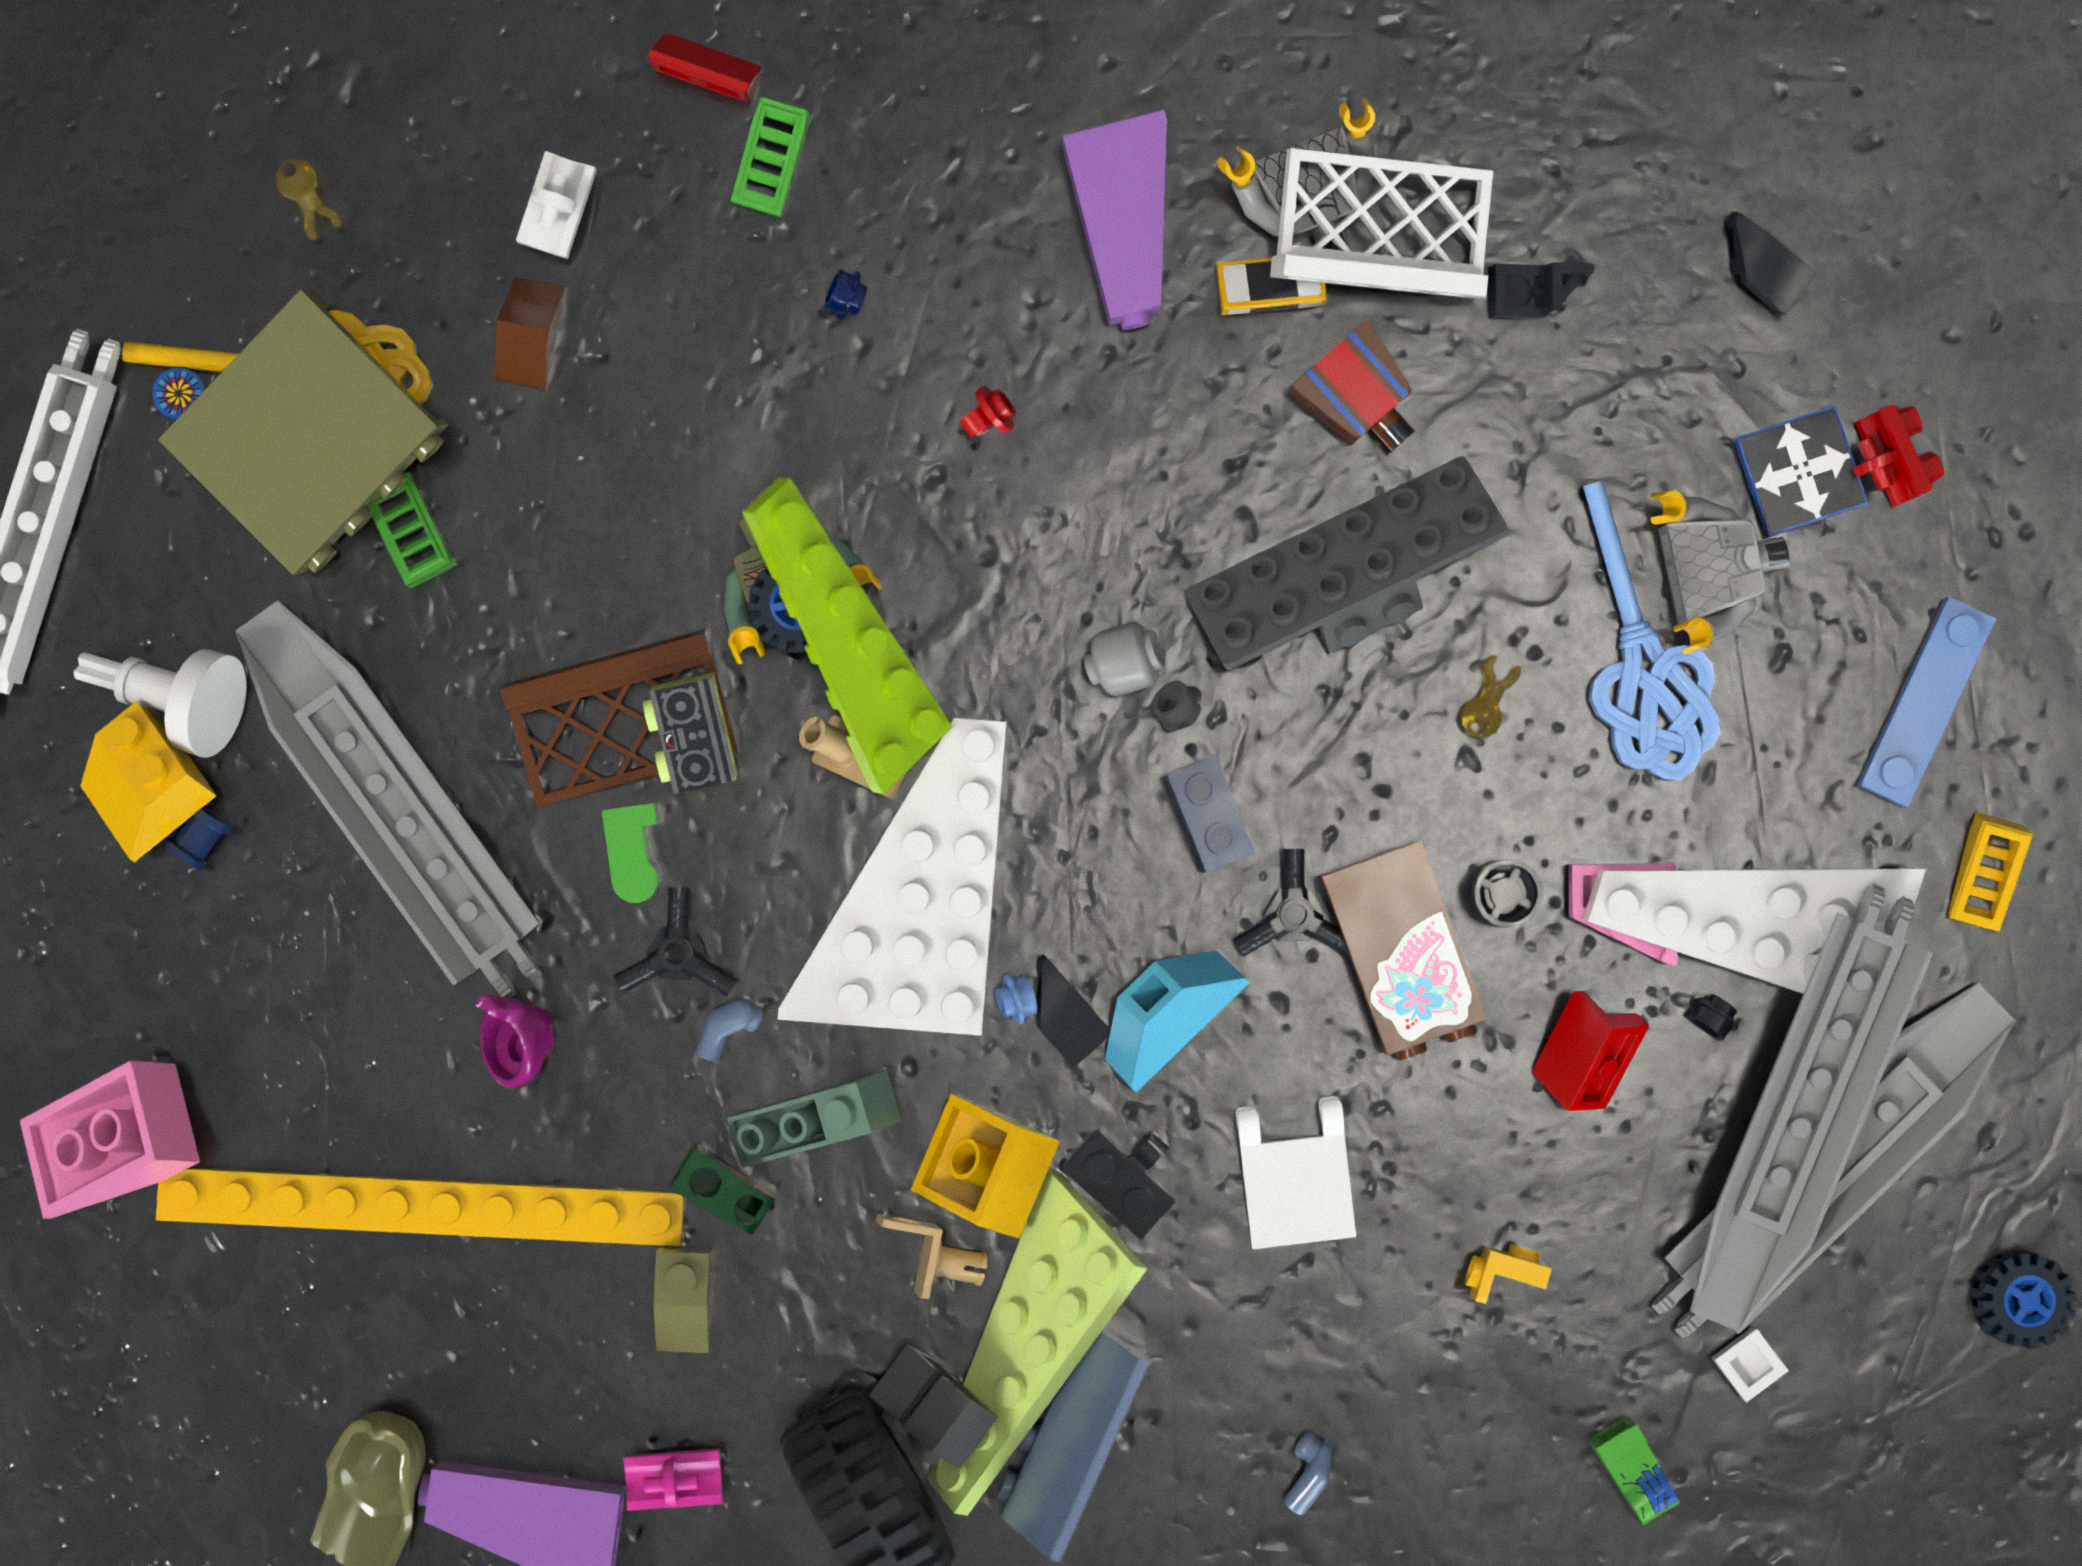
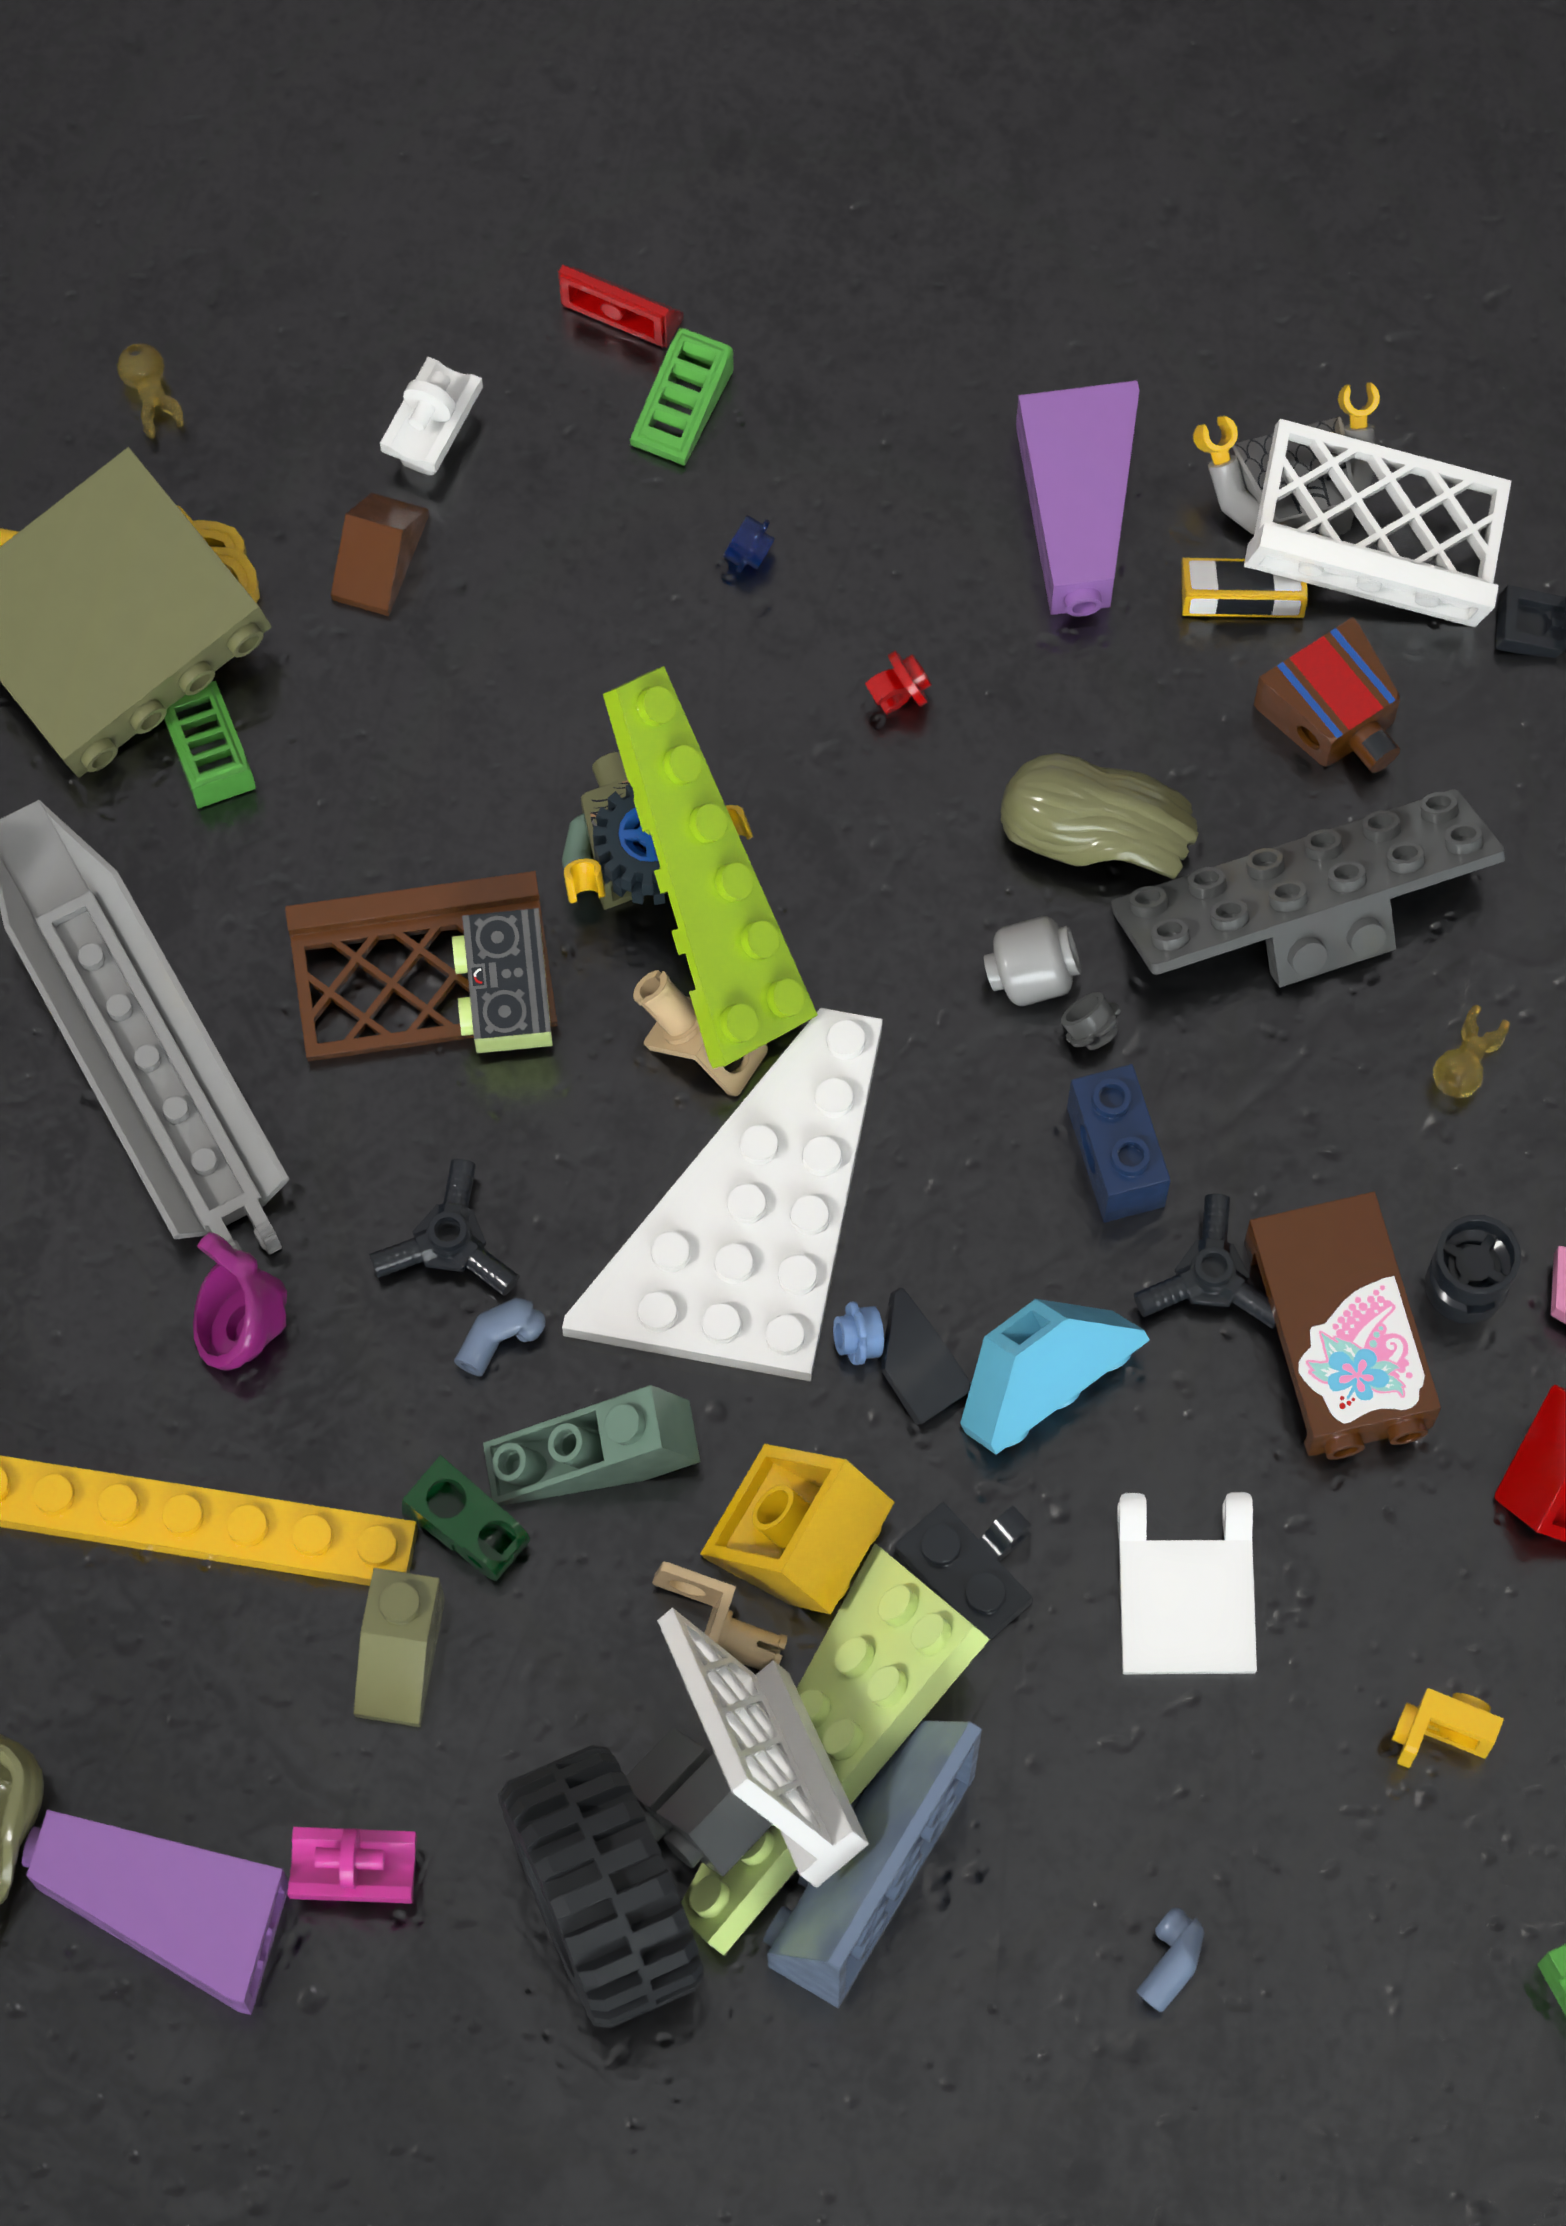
camera: 10 degrees right, 20 degrees down
bright green leg [602,803,662,903] -> none
none -> white fence [657,1607,869,1888]
none -> olive hair [1001,753,1199,879]

